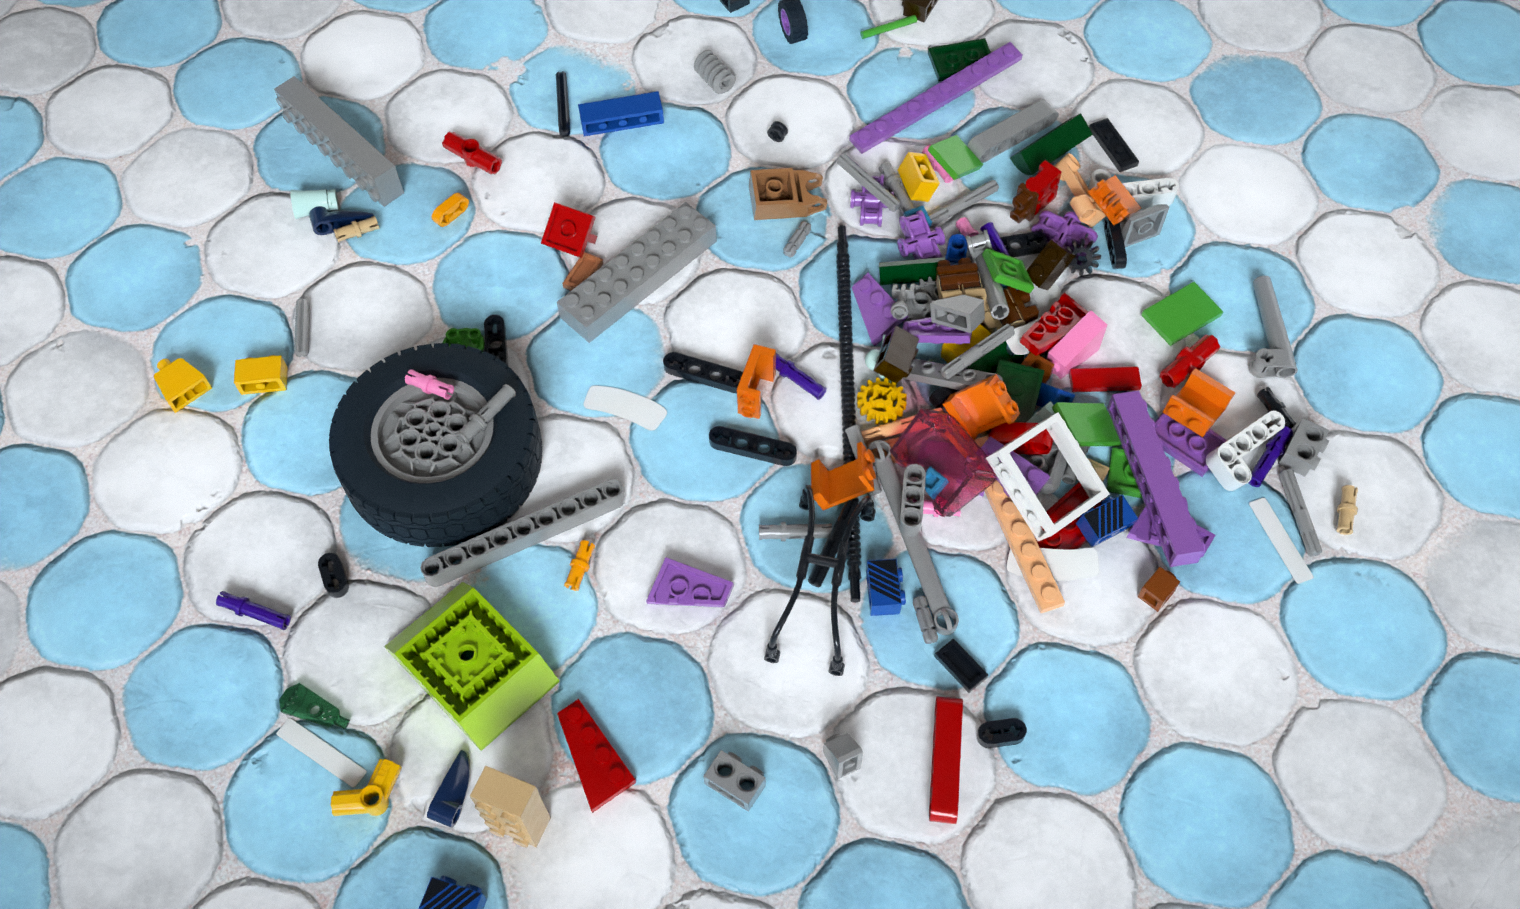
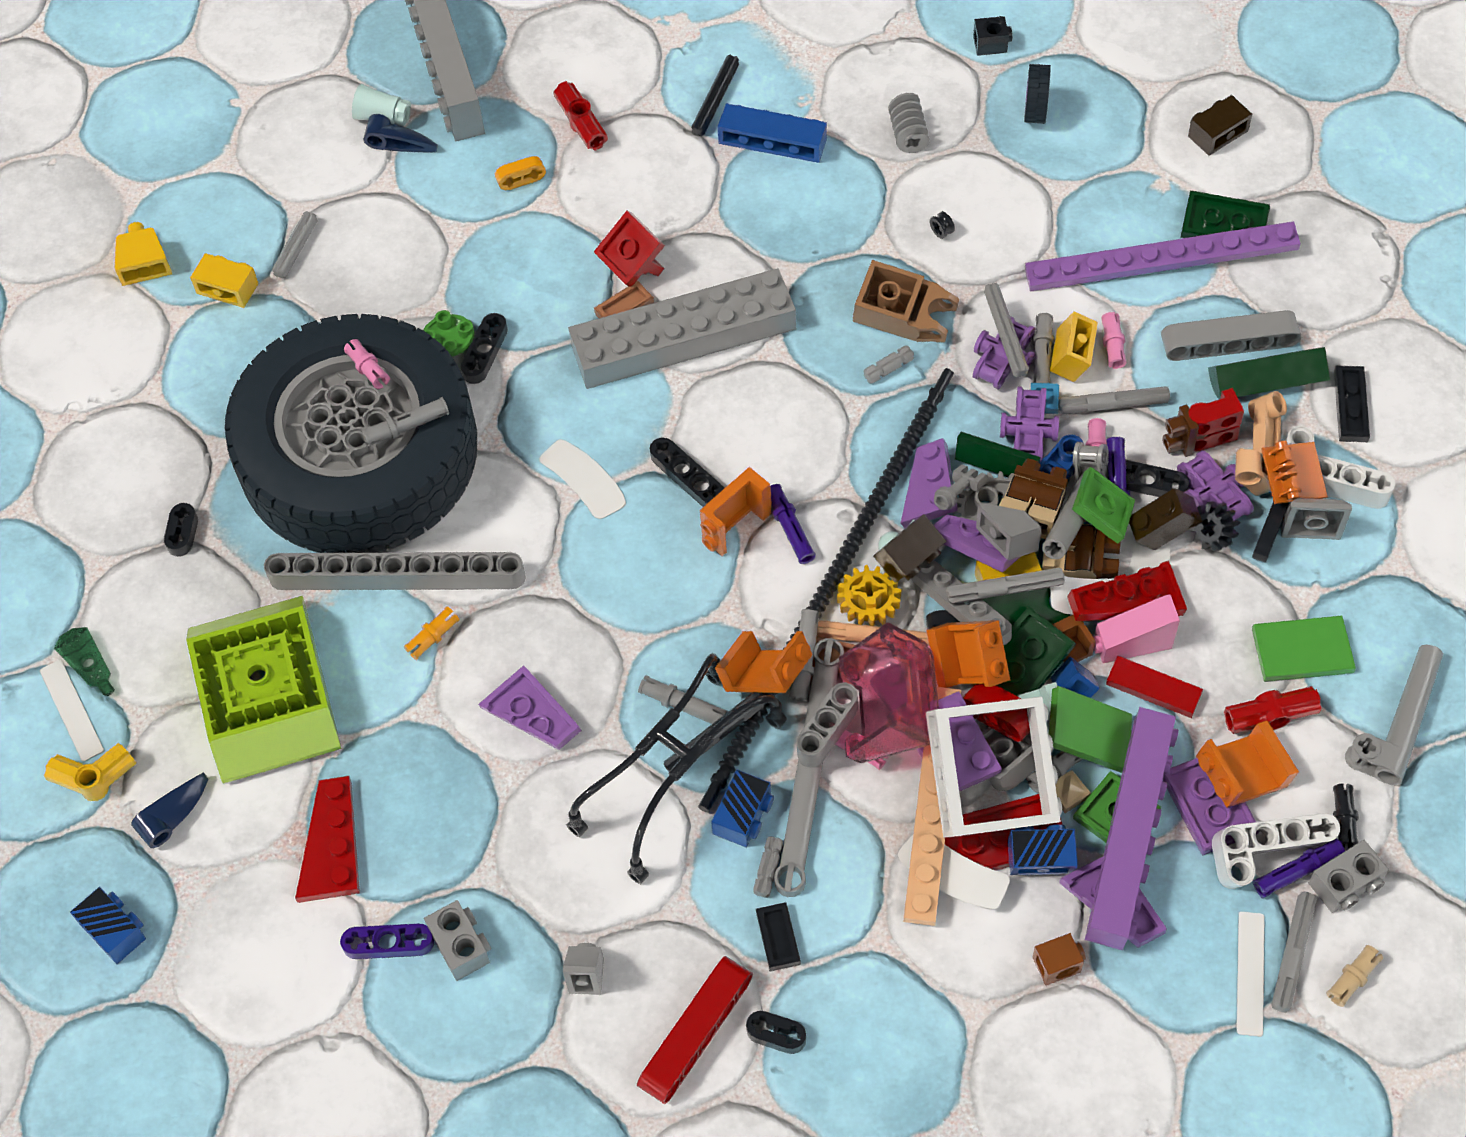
camera: 30 degrees right, 0 degrees up
dark purple pin [216,591,291,630] -> none
tan pin [333,216,380,243] -> none
tan brick [470,765,551,848] -> none
black beam [709,426,797,466] -> none
bright green bar [860,15,917,39] -> none
dark azure tile [925,466,949,500] -> none
bright green tile [928,135,983,180] -> none
none -> dark purple beam [340,923,434,959]

